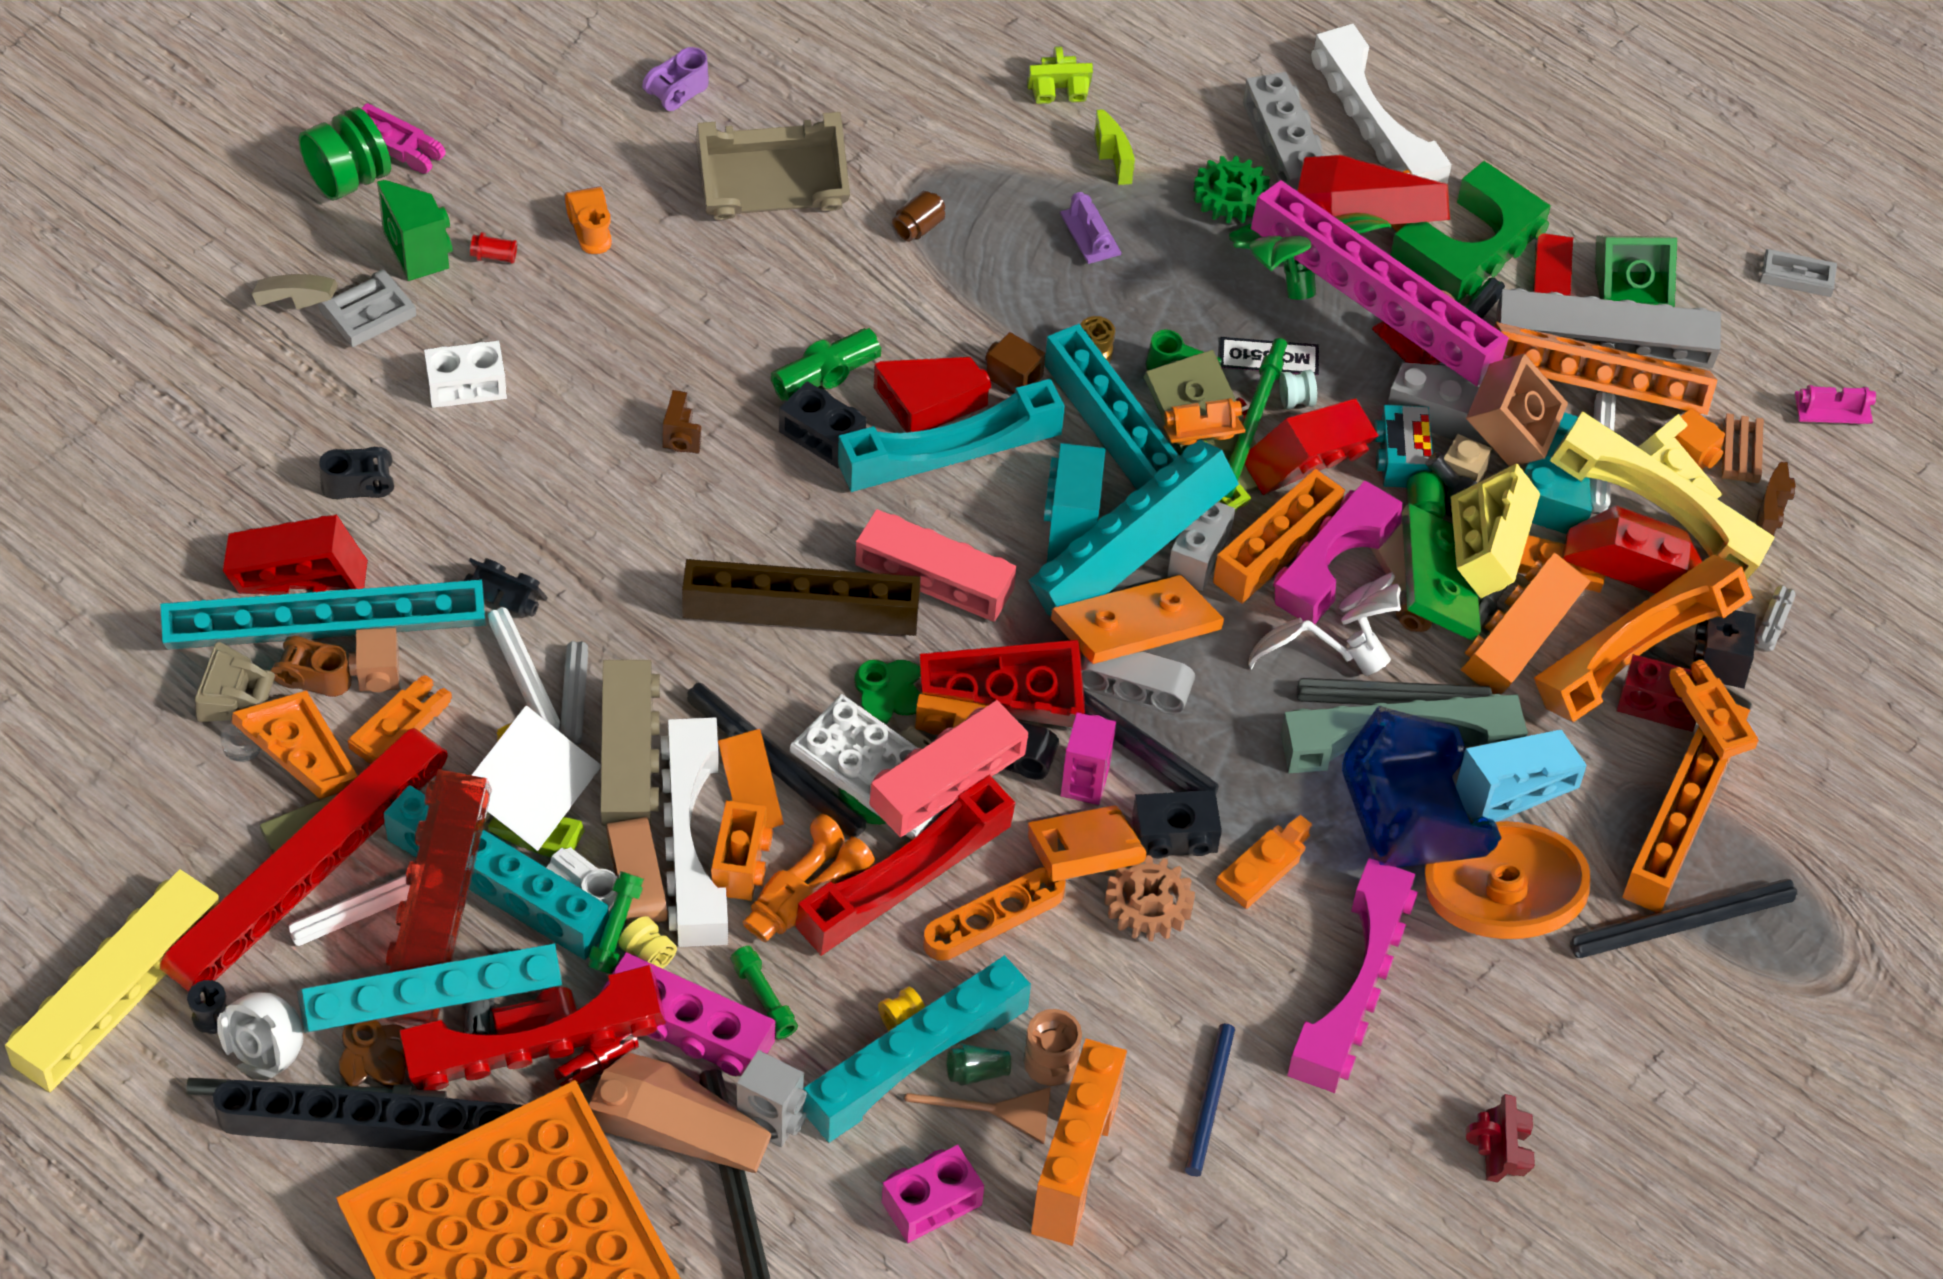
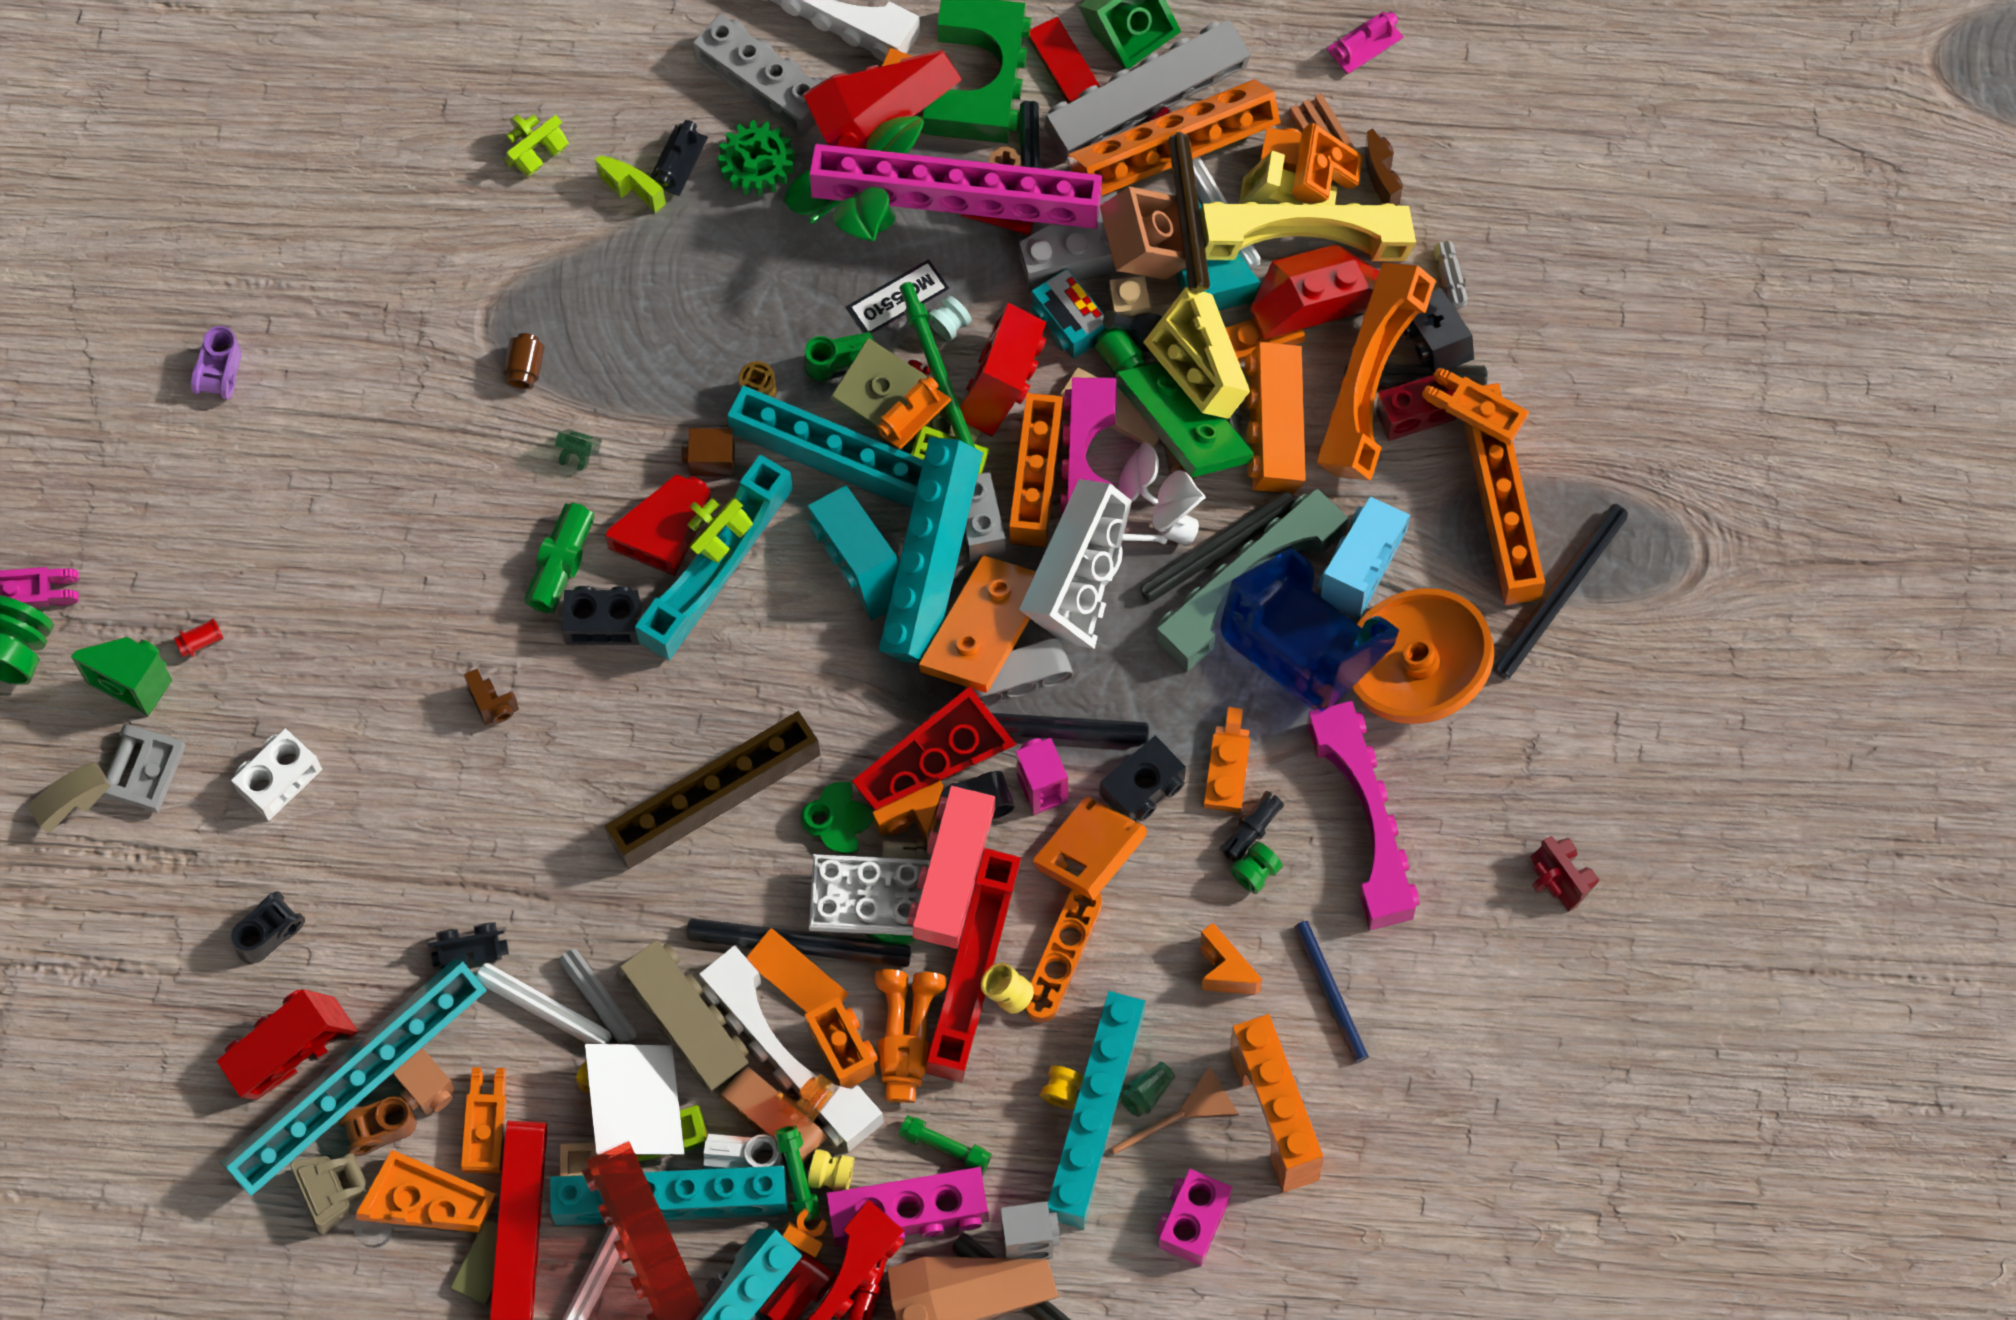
camera: 30 degrees left, 15 degrees up
orange piece [565,186,612,254] -> none
dark tan windscreen [695,112,850,220] -> none
coral brick [855,509,1016,622] -> none
nougat wheel [1024,1009,1082,1086] -> none
medium lavender hinge [1060,192,1121,264] -> none
nougat gear [1105,855,1195,941] -> none
none -> clear green tile [555,429,602,471]
none -> black hinge [650,120,708,197]
none -> lime hips [687,498,753,563]
none -> clear orange bracket [774,1074,840,1124]
none -> orange tile [781,1208,826,1257]
none -> light yellow wheel [981,963,1034,1014]
none -> white wedge [1019,479,1132,649]
none -> dark brown axle [1168,132,1210,294]
none -> orange slope [1200,923,1262,995]
none -> black pin [1219,791,1284,862]
none -> green wheel [1230,841,1283,894]
none -> orange brick [1292,123,1363,204]

